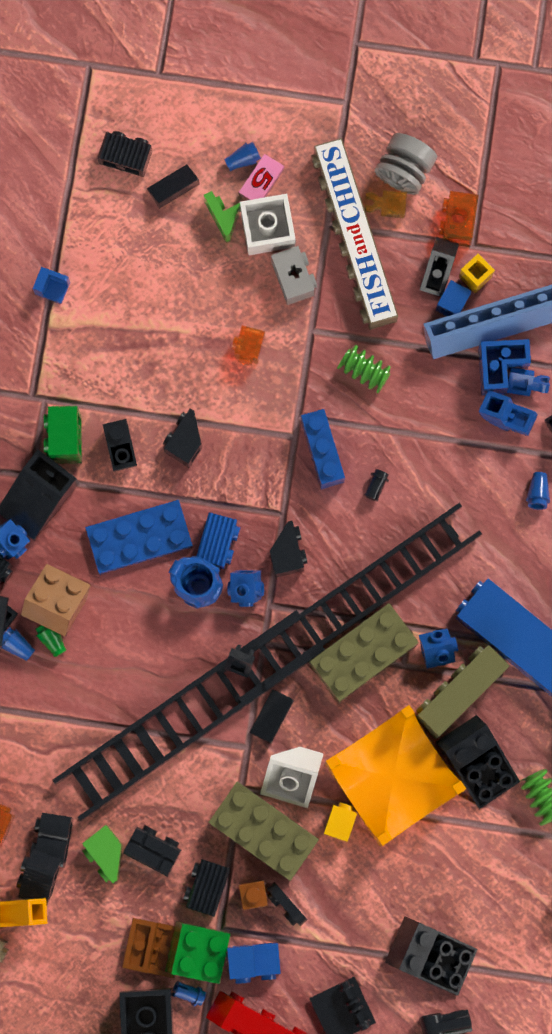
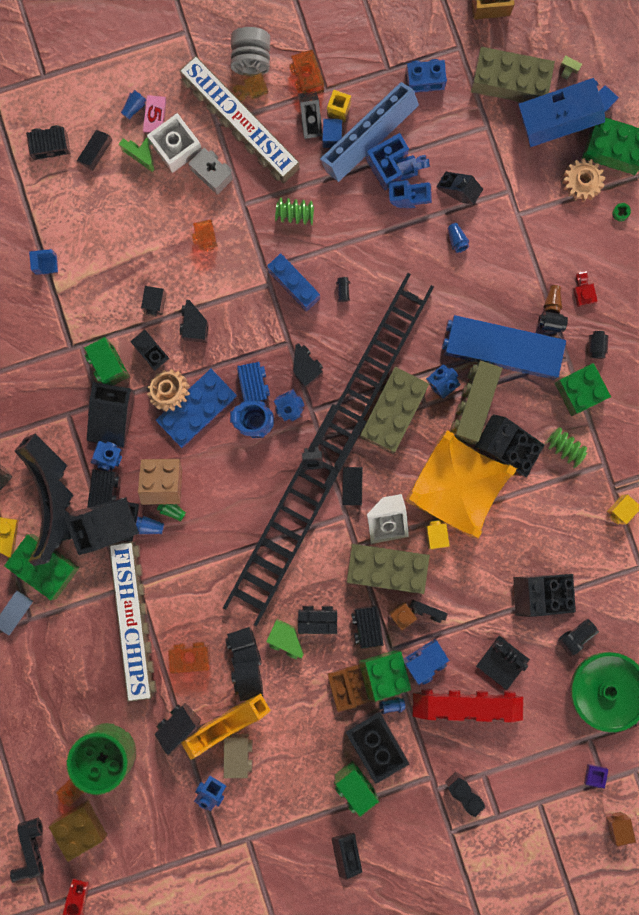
camera: 30 degrees left, 5 degrees up
none -> black brick [141,286,167,317]
none -> light nougat gear [147,369,190,412]

